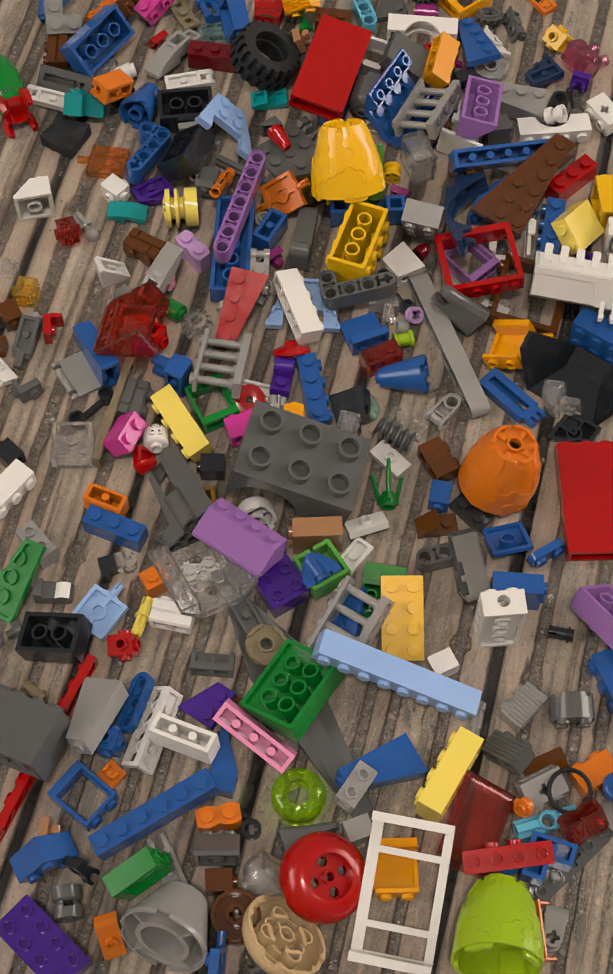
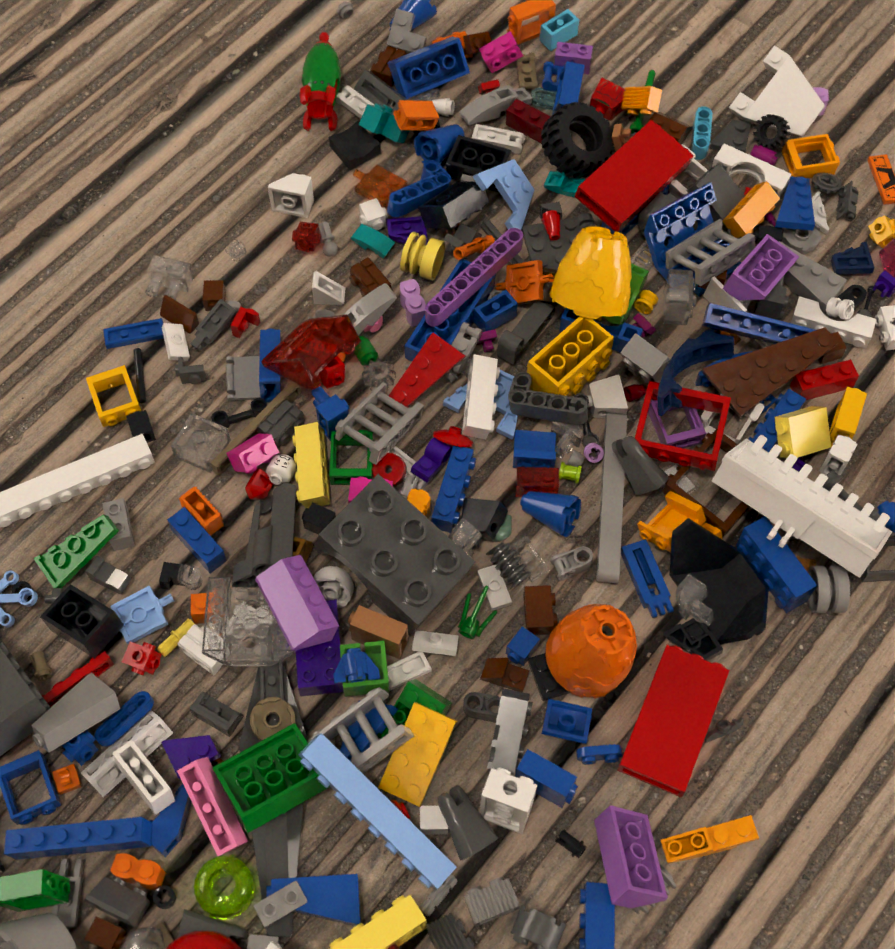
camera: 25 degrees right, 0 degrees up
clear yellow brick [11,275,41,308] -> none
none -> dark grey piece [438,785,498,860]

